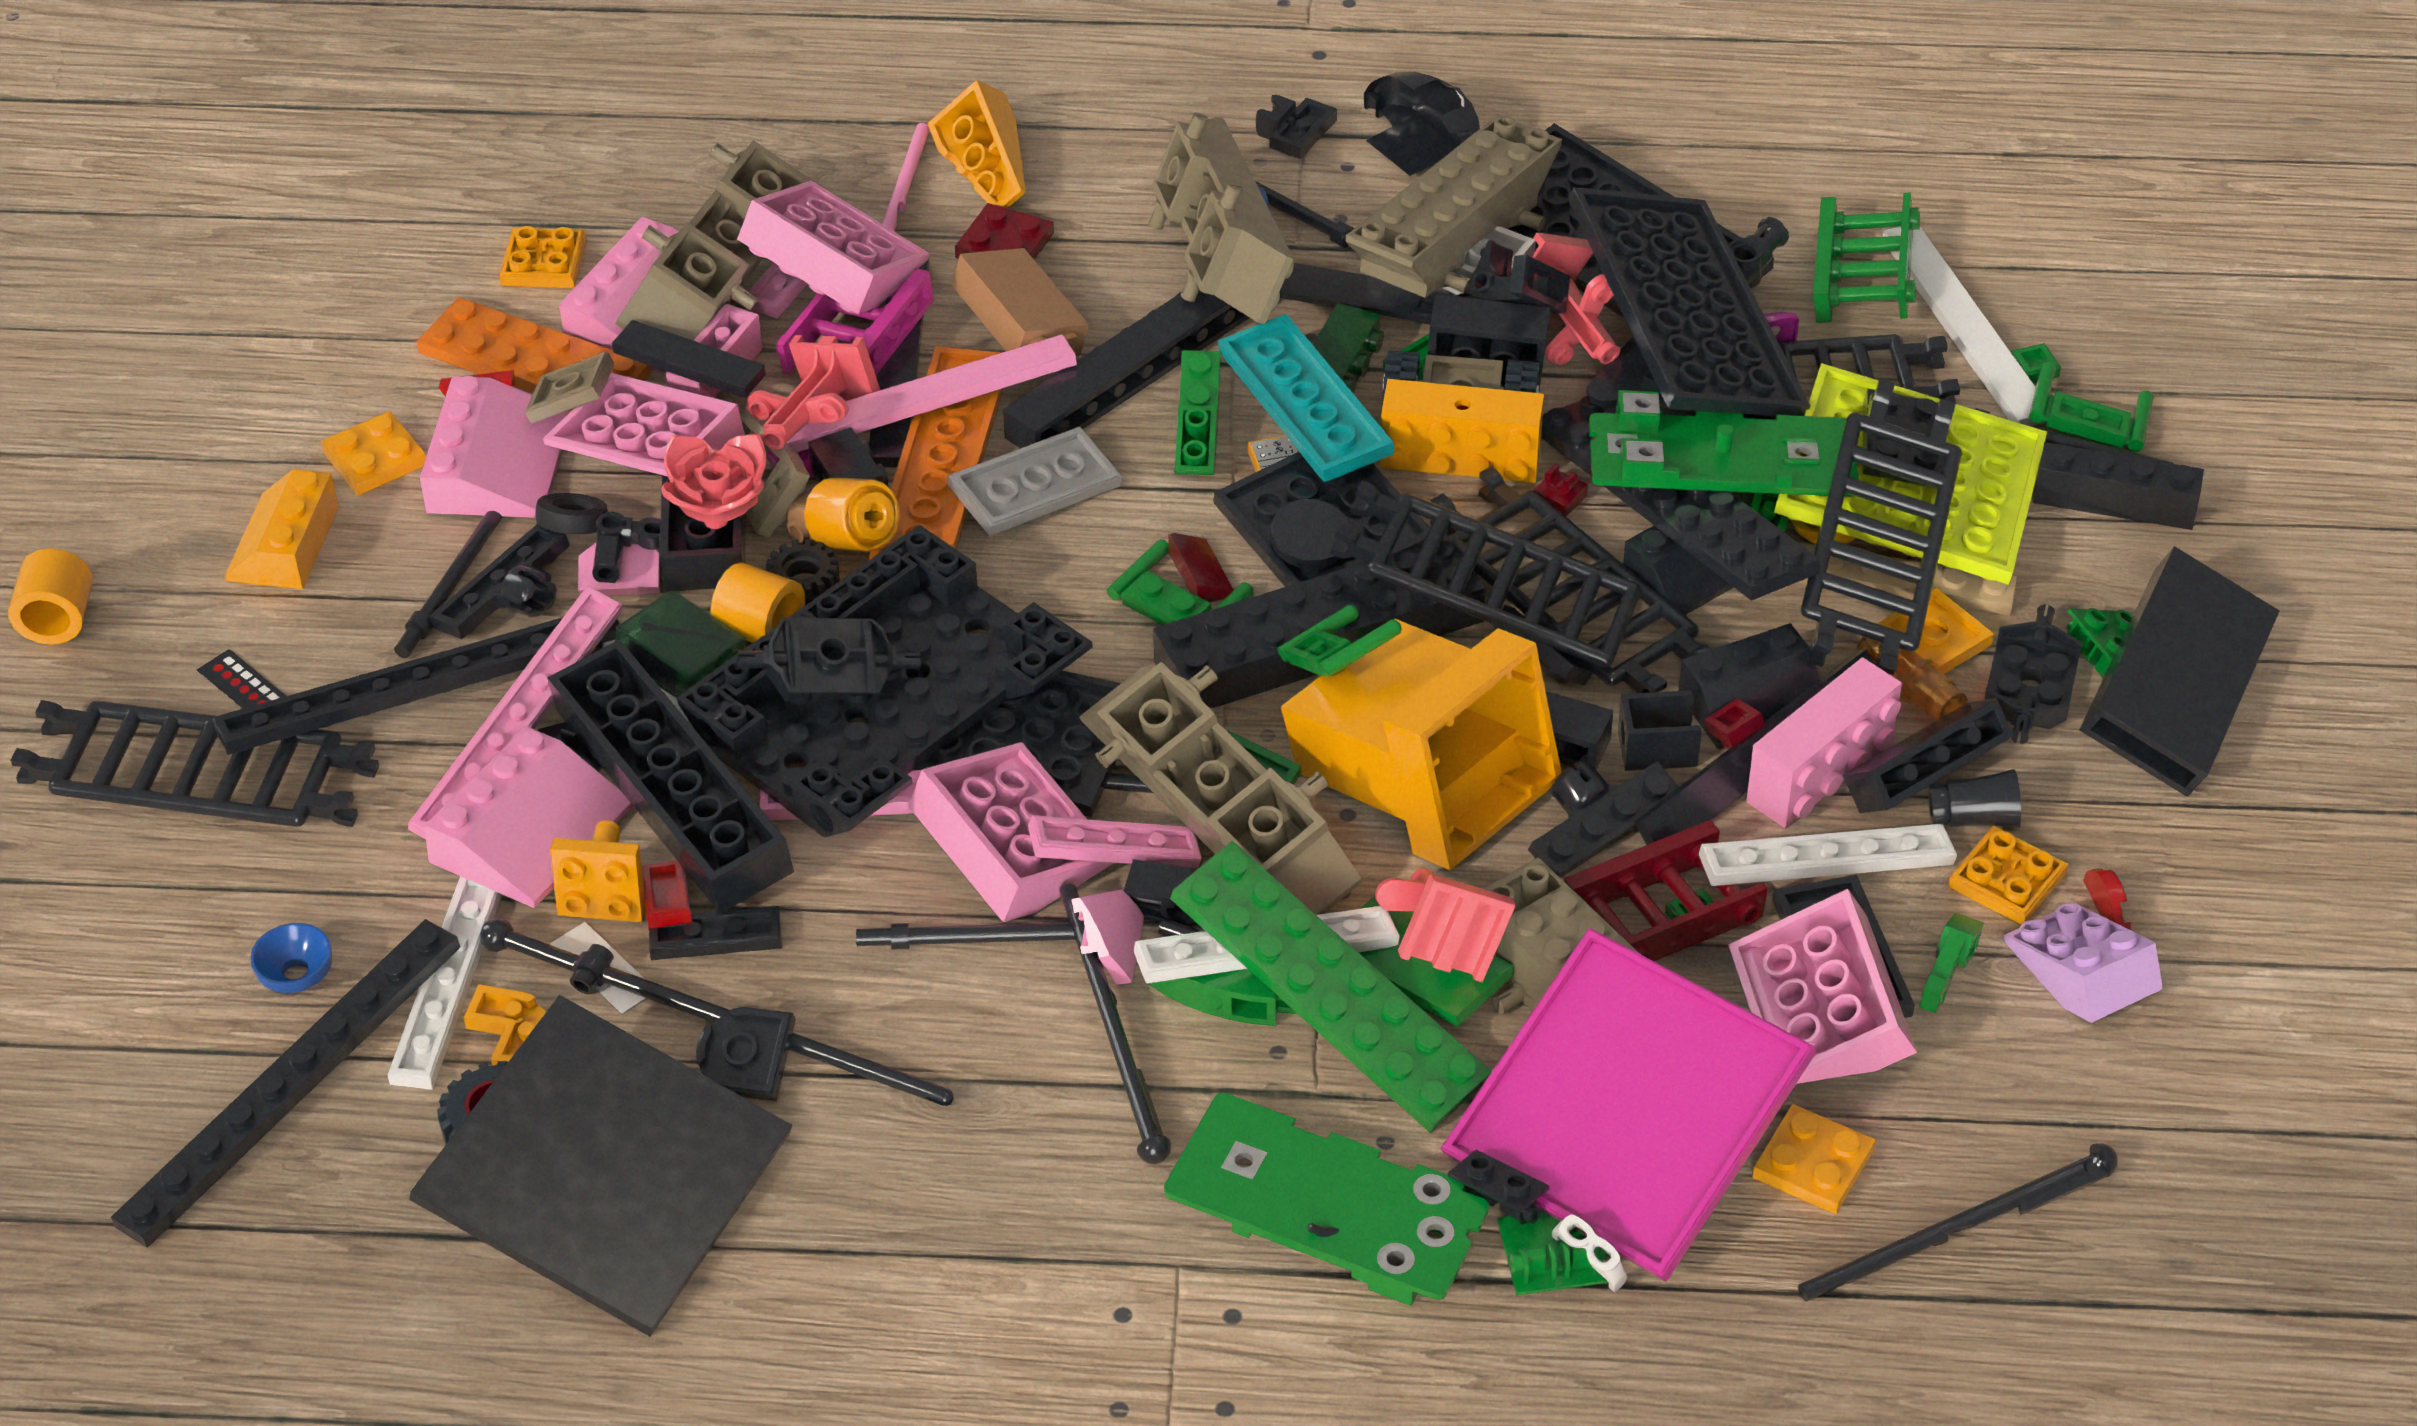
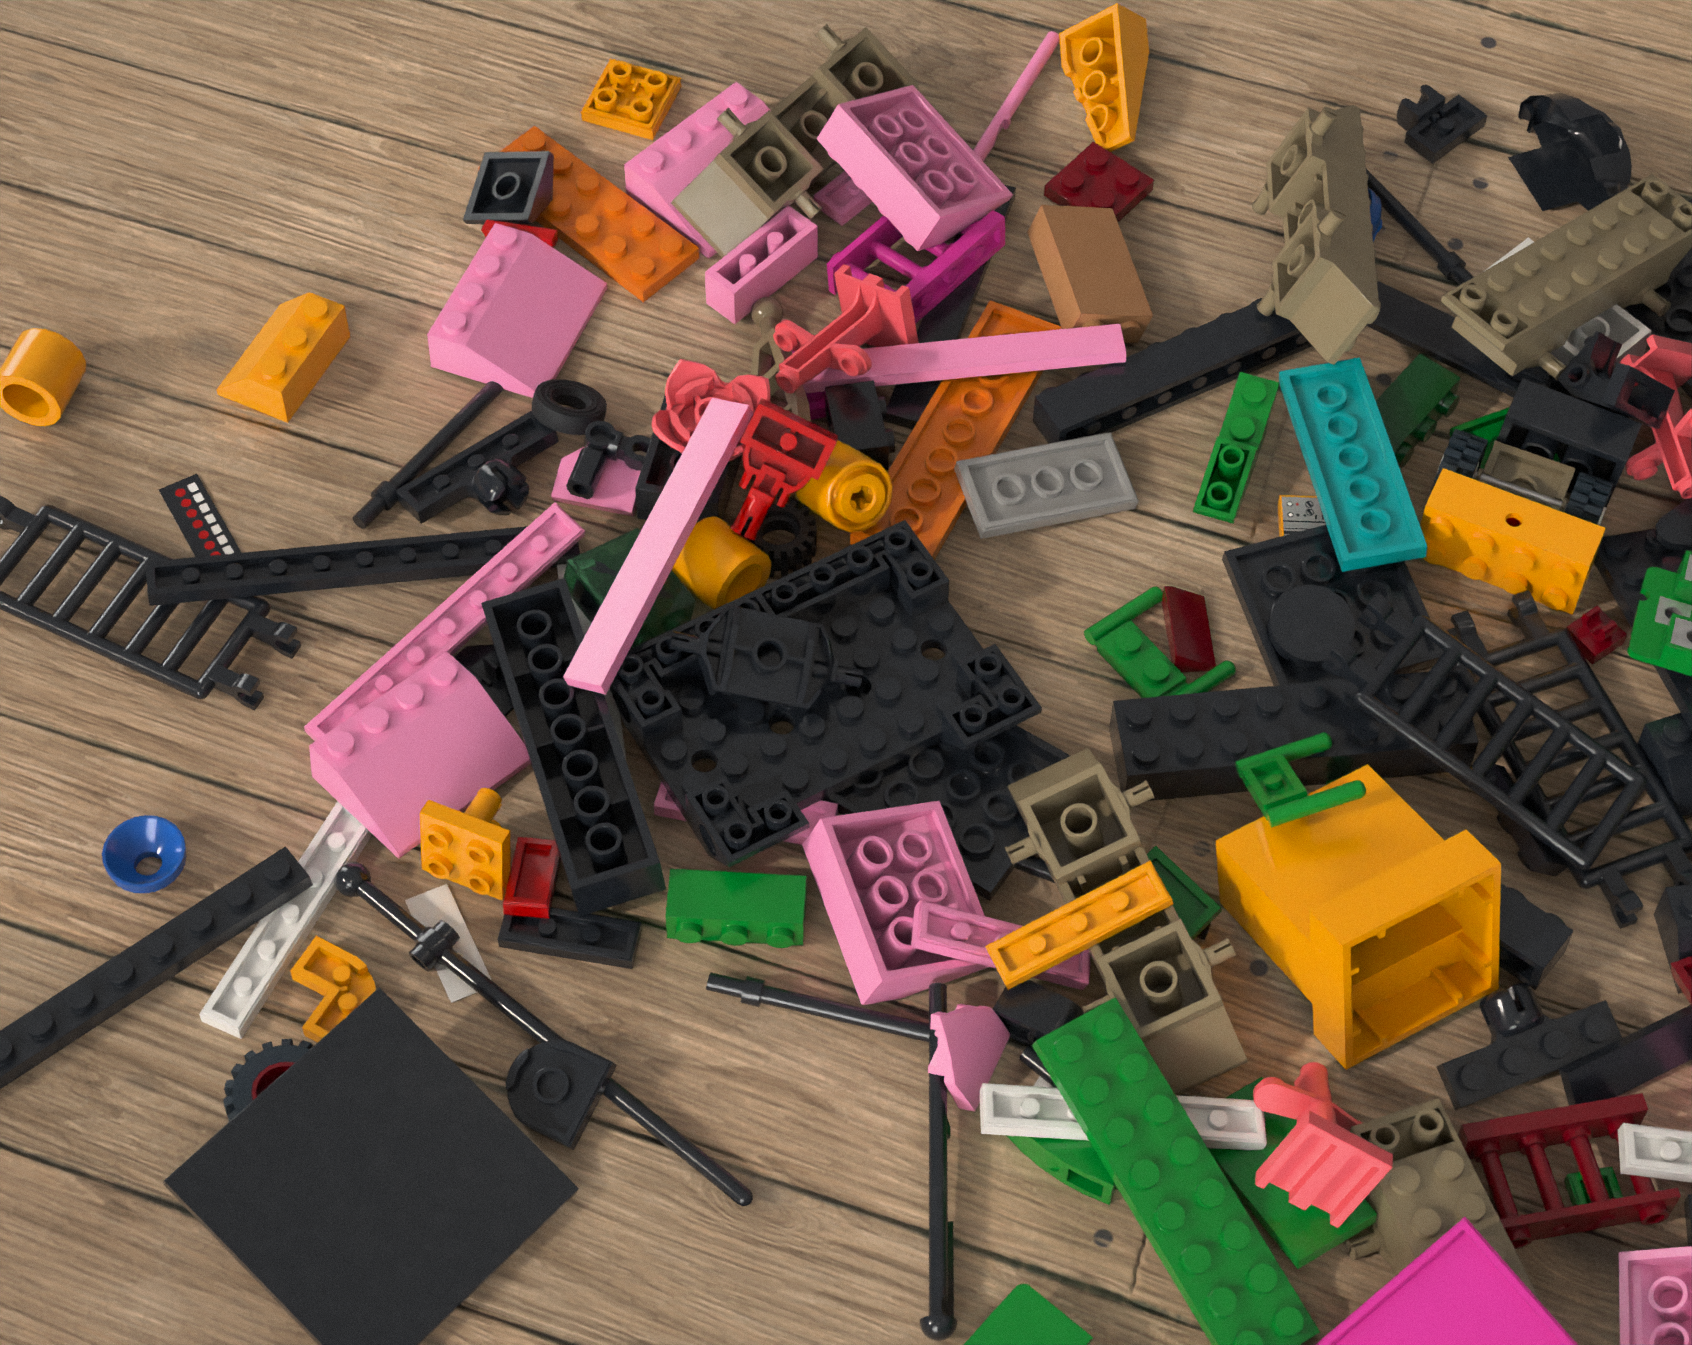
camera: 15 degrees right, 10 degrees up
light orange plate [320,411,426,496] -> none
dark tan tile [525,352,614,424] -> none
bright pink slope [543,373,745,476] -> none
black tile [612,320,766,398] -> none
black piece [1618,690,1702,771] -> none
none -> black slope [463,151,554,224]
none -> bright pink tile [563,398,753,695]
none -> green brick [665,868,807,948]
none -> red brick [730,398,838,540]
none -> light orange tile [985,860,1173,990]

